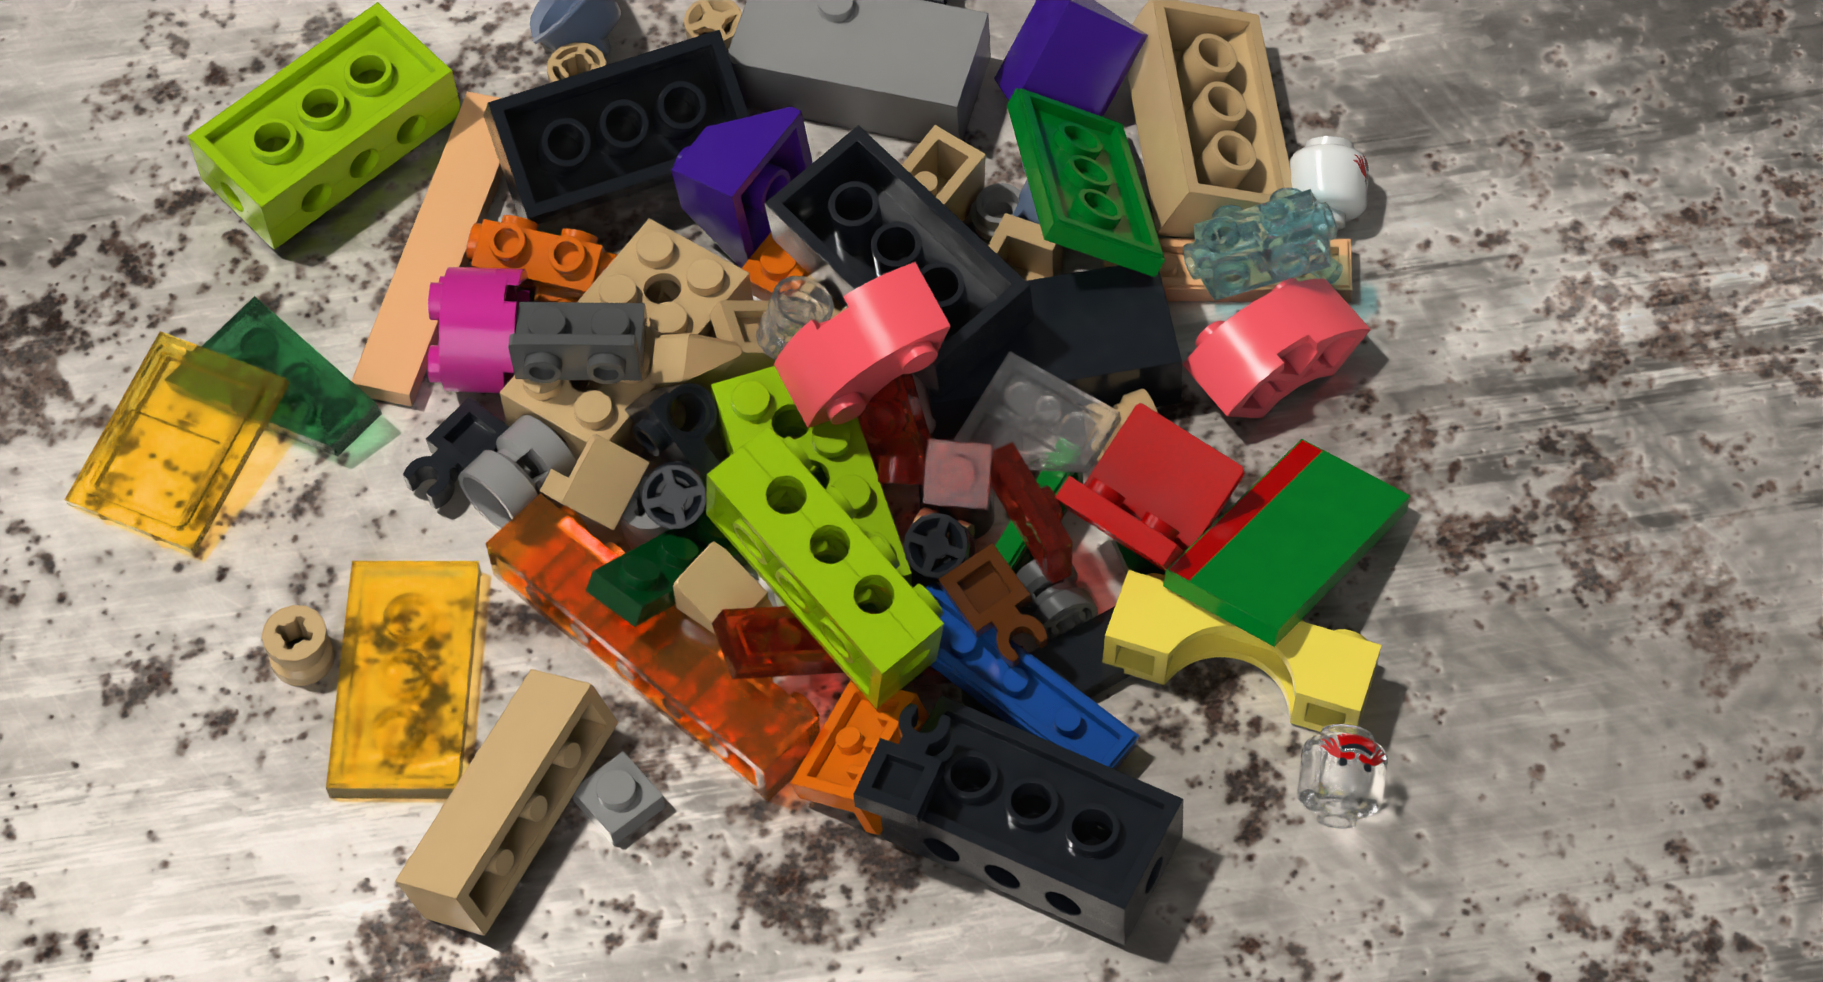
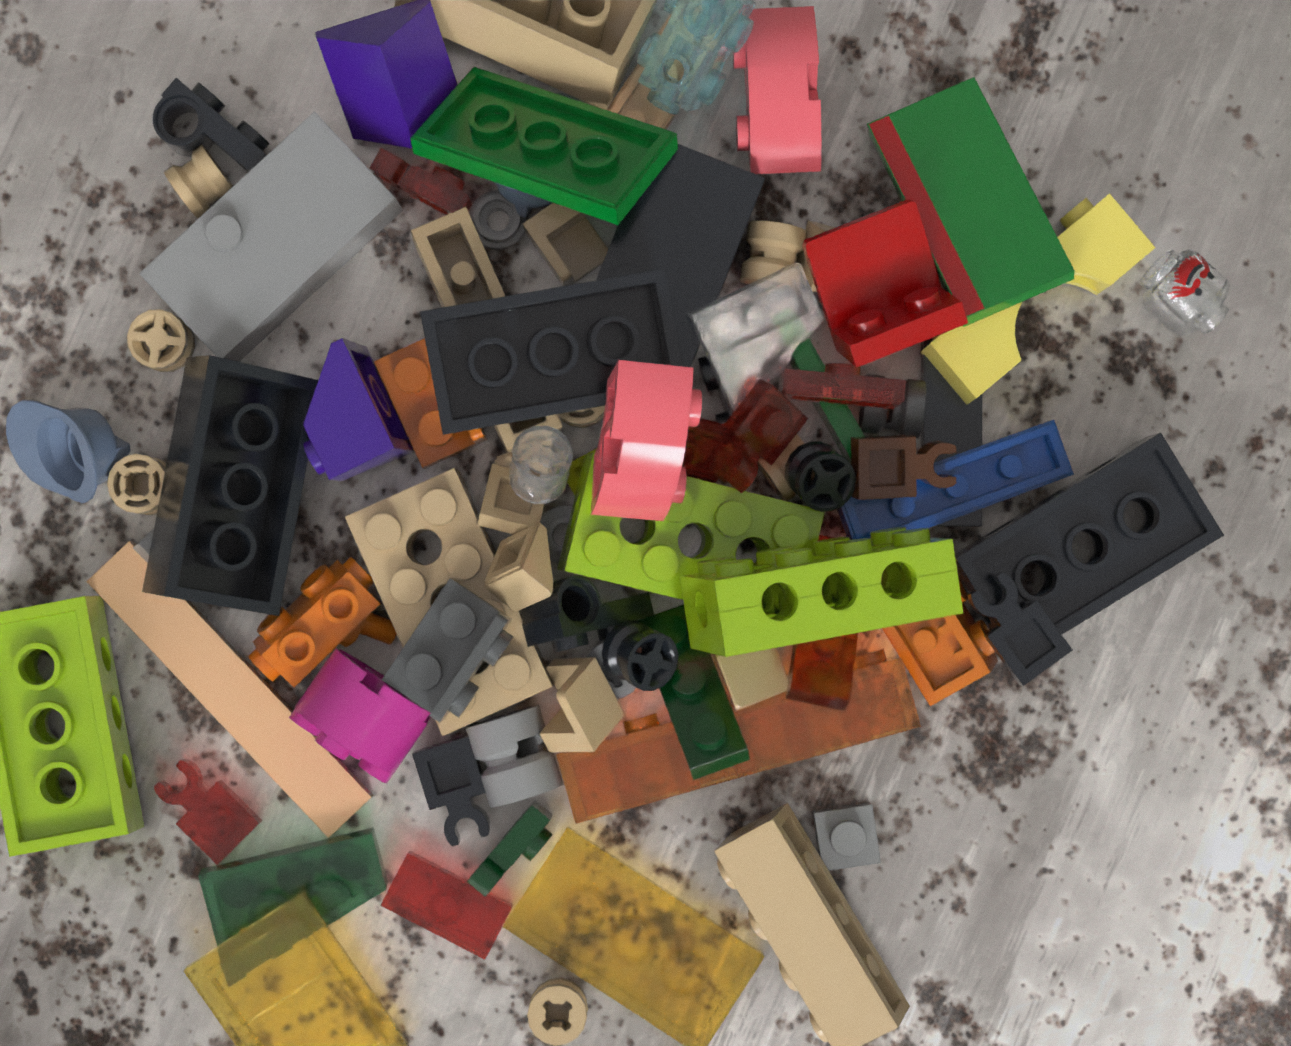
camera: 65 degrees left, 30 degrees up
none -> clear red plate [154,759,263,865]
none -> clear red plate [370,148,472,216]
none -> clear red plate [380,851,514,960]
none -> dark green plate [467,800,553,897]

